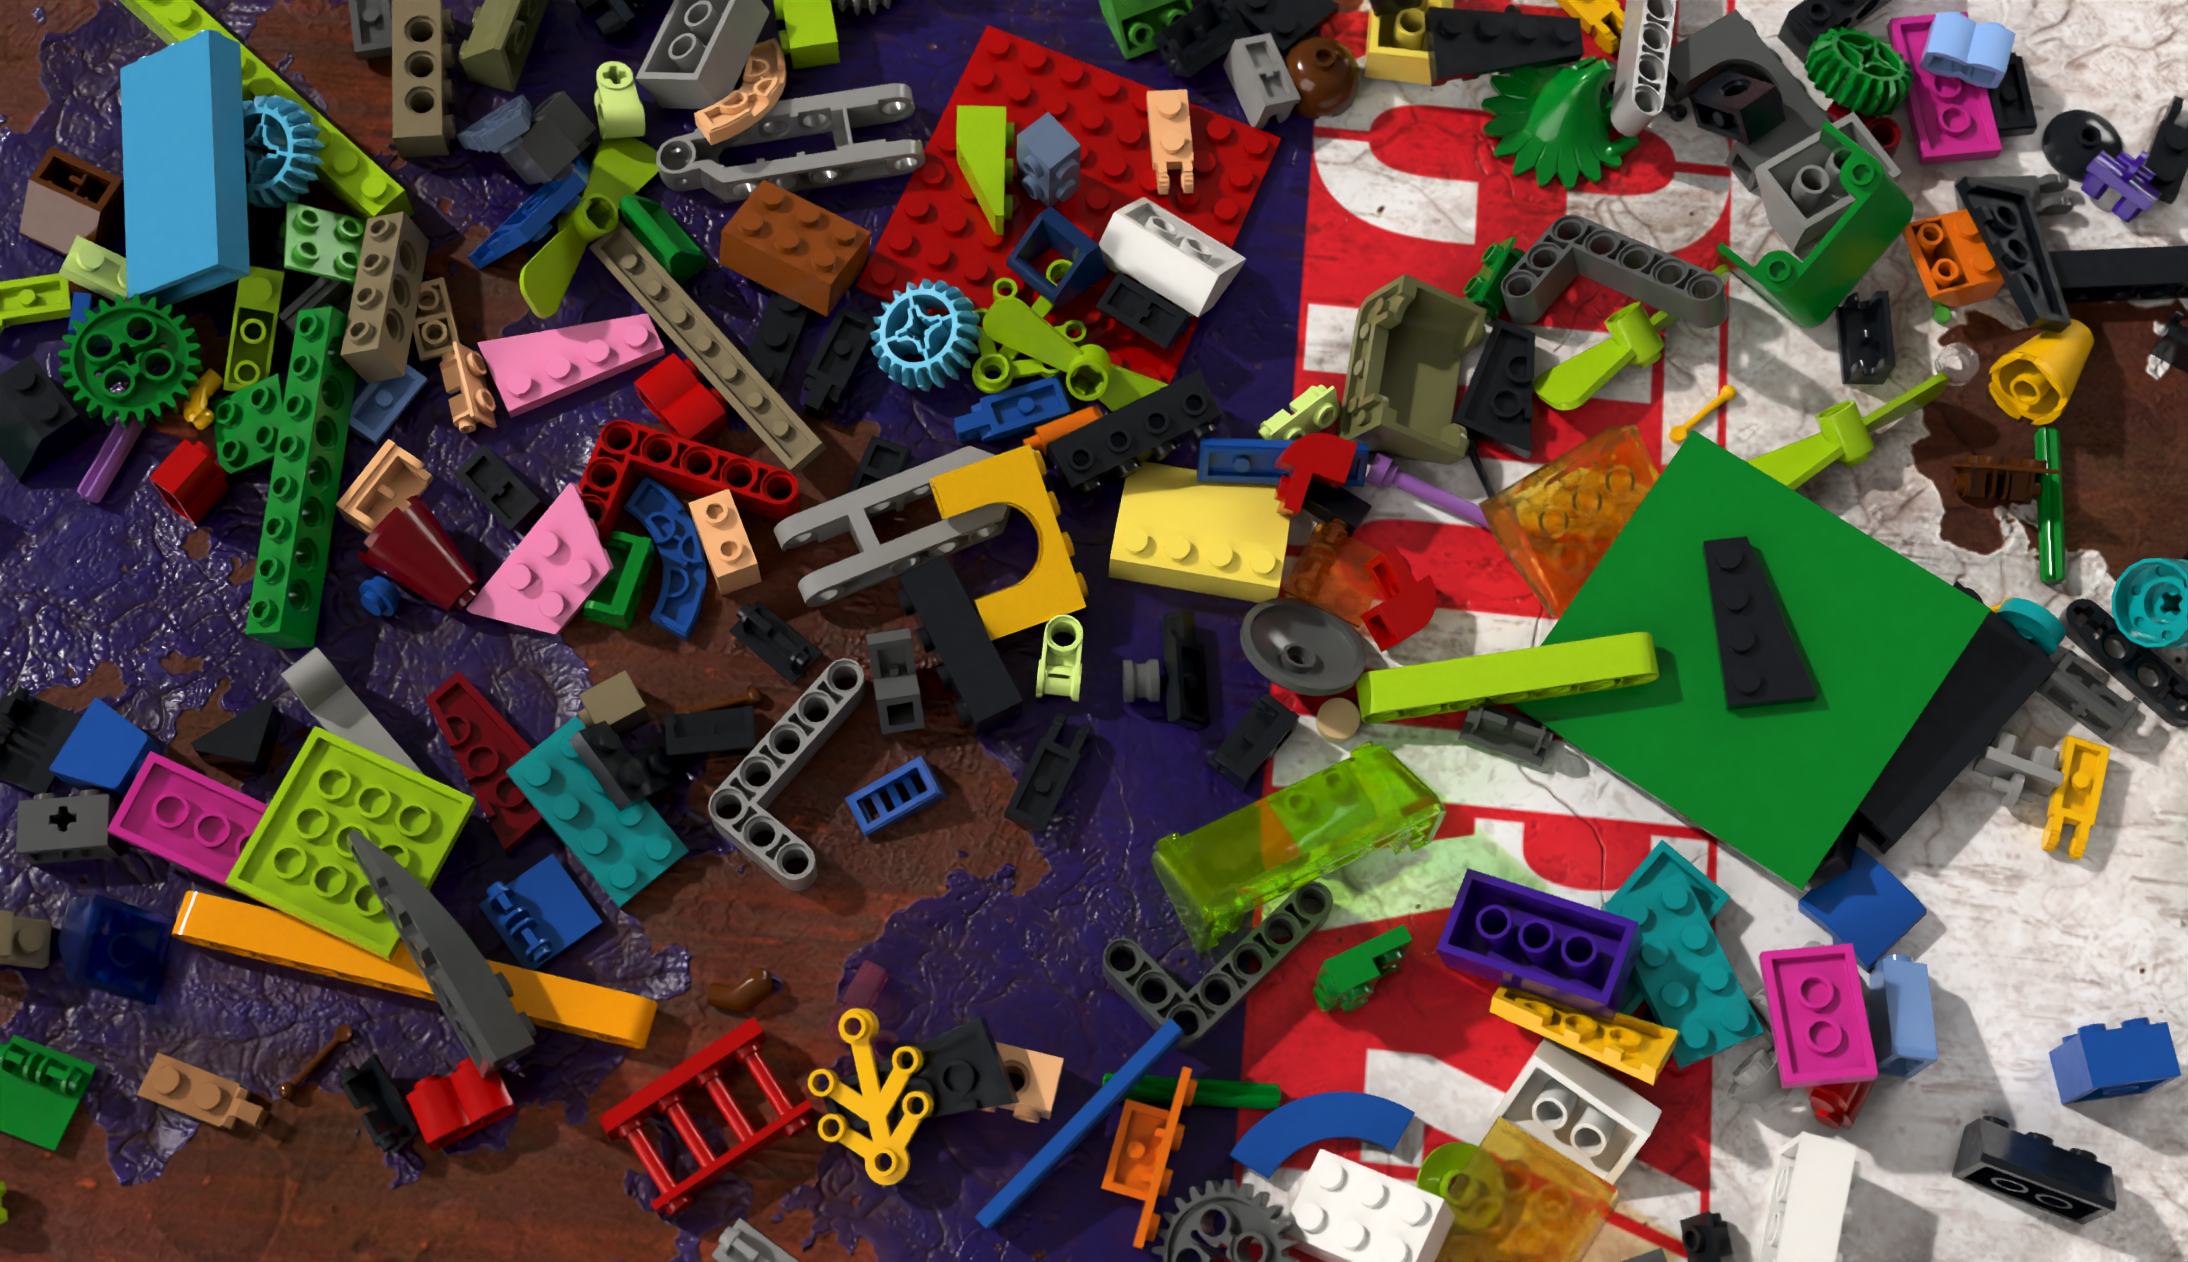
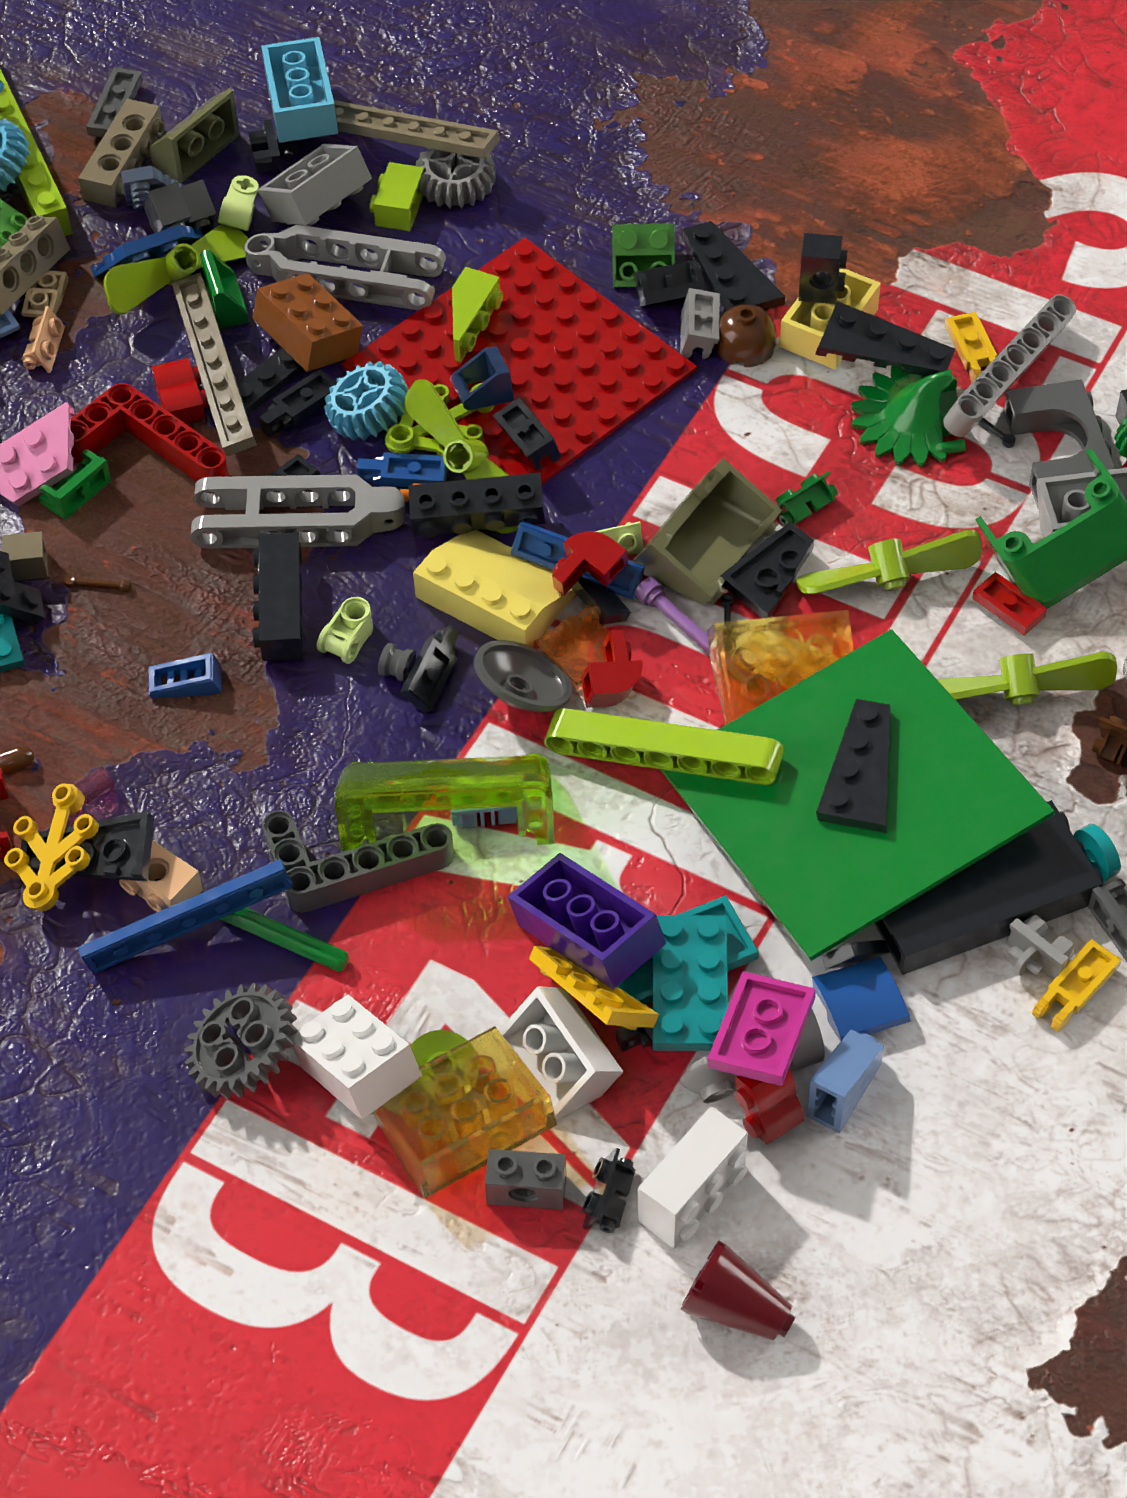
camera: 30 degrees right, 15 degrees down
black hinge [454,444,549,535] -> none
bright pink wing [477,313,665,418] -> none
blue tile [623,475,707,642] -> none
black hinge [664,705,757,763] -> none
light nougat brick [688,489,762,596] -> none
light nougat tile [694,38,787,145] -> none
light grey beam [708,658,866,891] -> none
black hinge [729,601,822,685] -> none
dark grey brick [866,628,925,734] -> none
yellow arch [928,444,1089,641] -> none
black hinge [1004,712,1092,836] -> none
sand blue brick [1017,112,1081,208] -> none
white slope [1098,197,1246,317] -> none
orange bracket [1101,1066,1198,1249] -> none
light nougat hinge [1146,89,1194,195] -> none
black hinge [1206,693,1300,793] -> none
blue tile [1228,1092,1415,1182] -> none
green plate [1312,924,1412,1014] -> none
tan tile [1316,698,1361,743] -> none
dark grey hinge [1459,704,1554,767] -> none
dark grey beam [1501,214,1728,328] -> none
yellow hinge [1669,385,1737,444] -> none
black brick [1688,69,1786,145] -> none
black hinge [1835,291,1896,385] -> none
black slope [1952,1116,2117,1225] -> none
blue brick [2049,1017,2182,1105] -> none
none -> red plate [972,571,1048,636]

